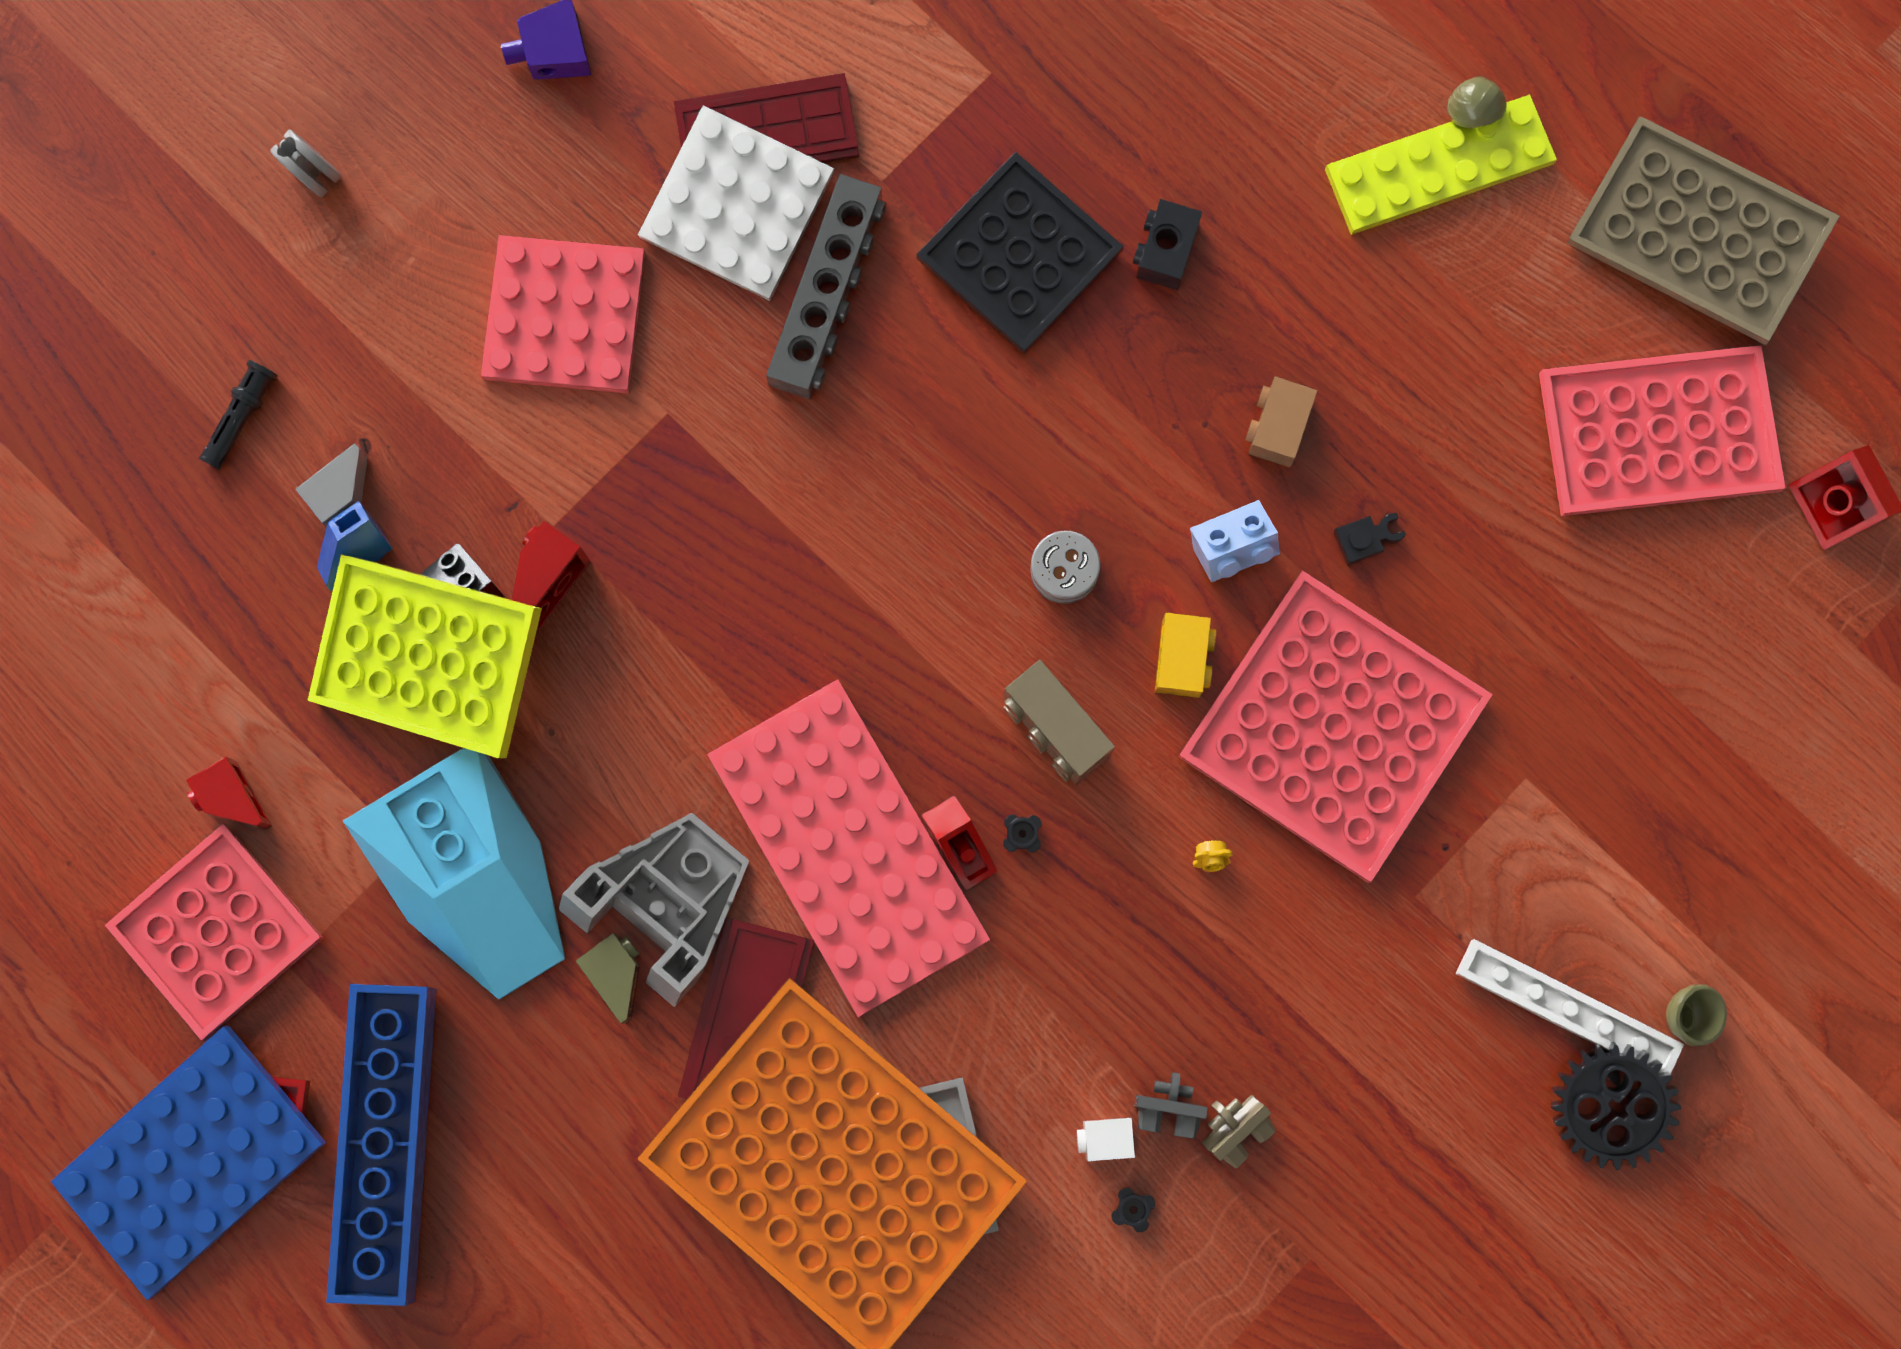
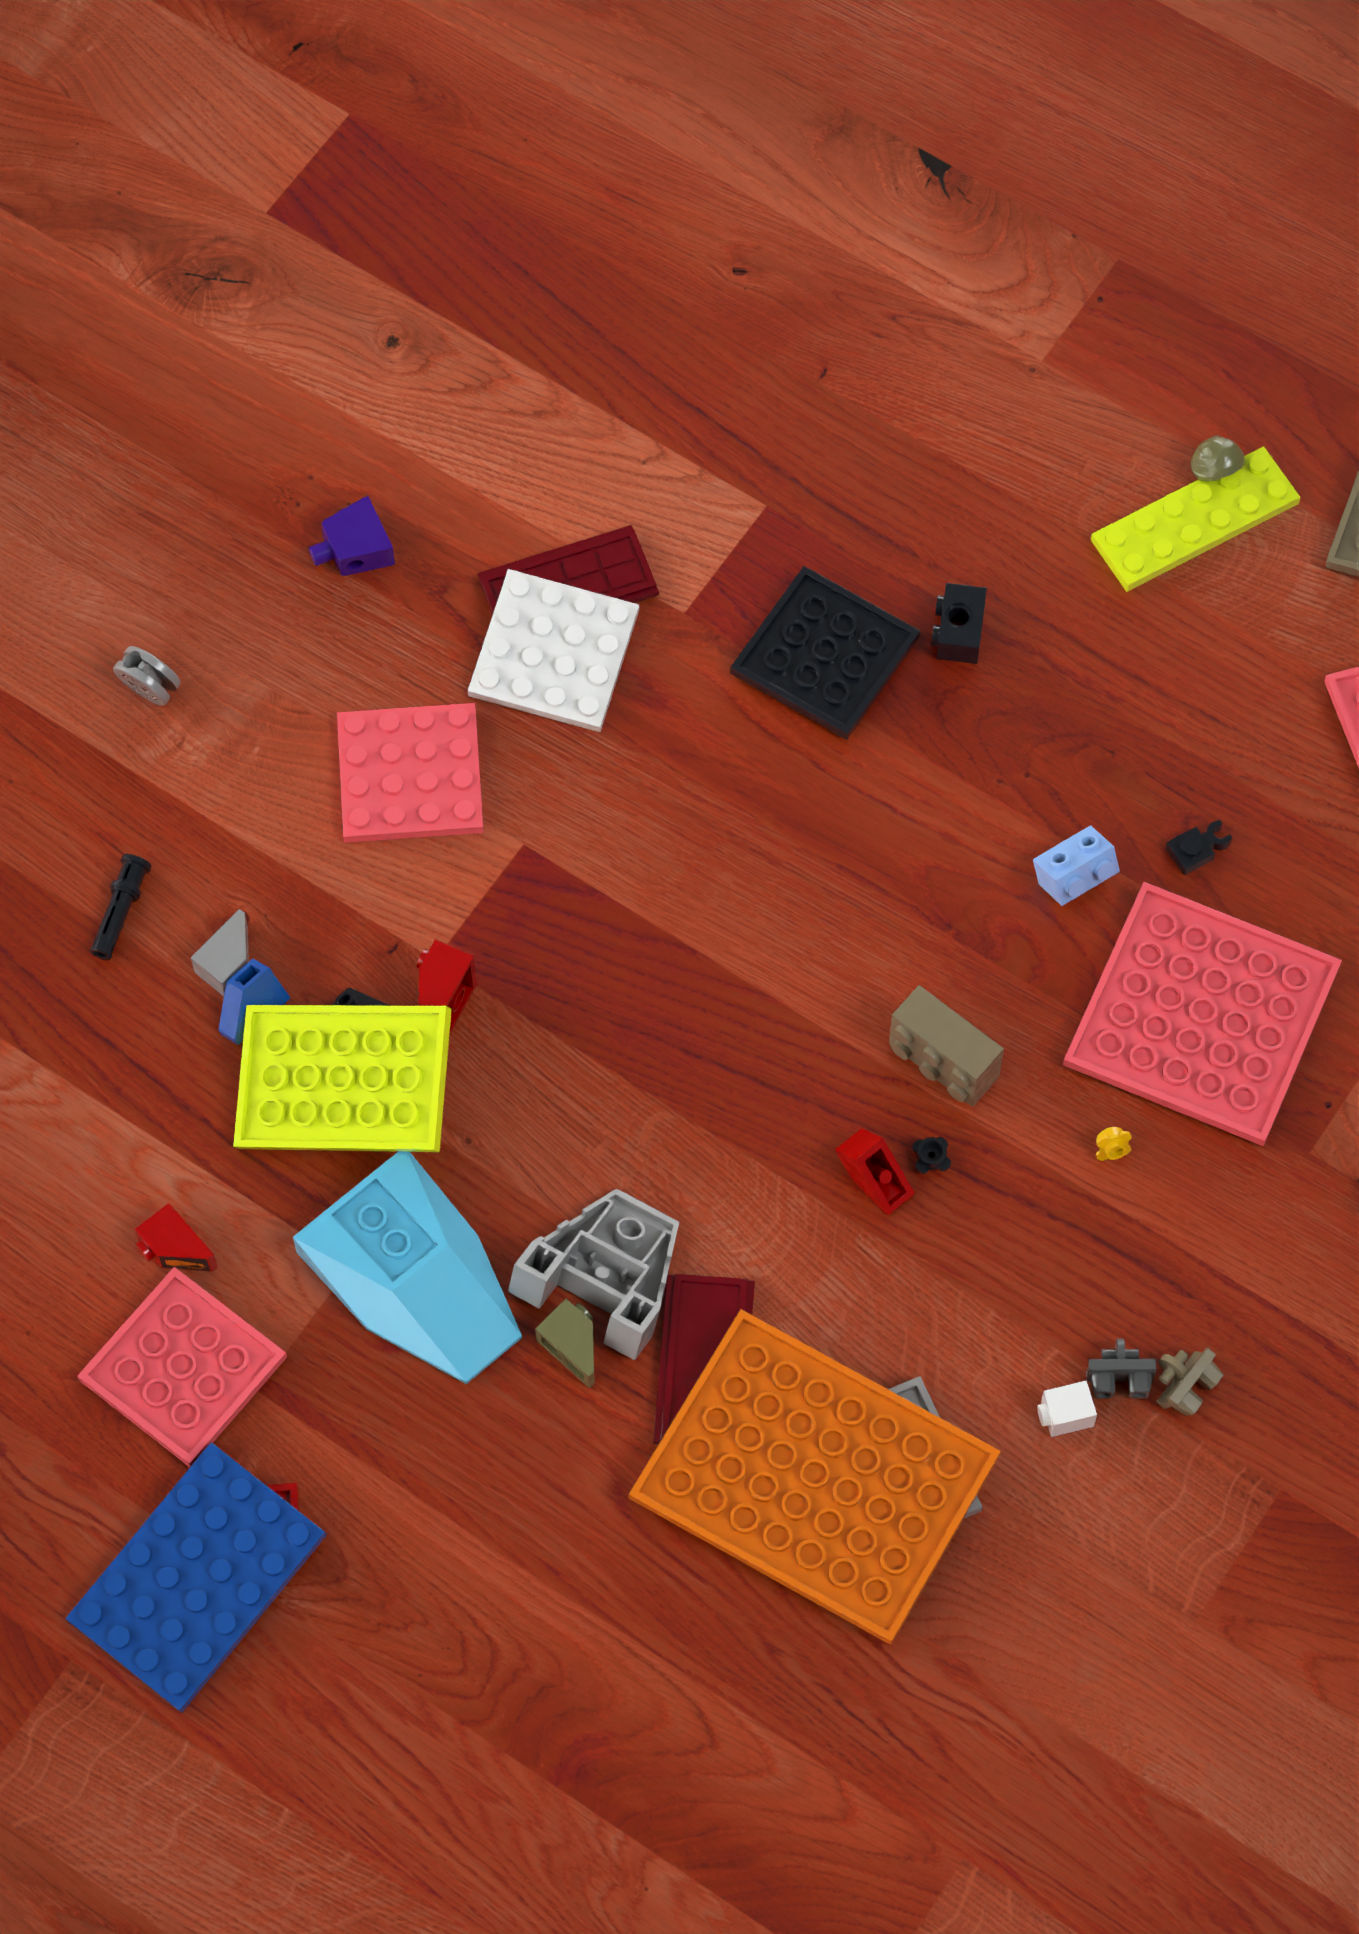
camera: 10 degrees left, 15 degrees down
blue brick [326,984,437,1306] -> none
coral plate [707,679,990,1018] -> none
dark grey brick [766,174,886,399] -> none
light grey head [1030,531,1101,604] -> none
black plate [1111,1188,1155,1232] -> none
yellow brick [1155,613,1216,698] -> none
medium nougat brick [1245,376,1317,468] -> none

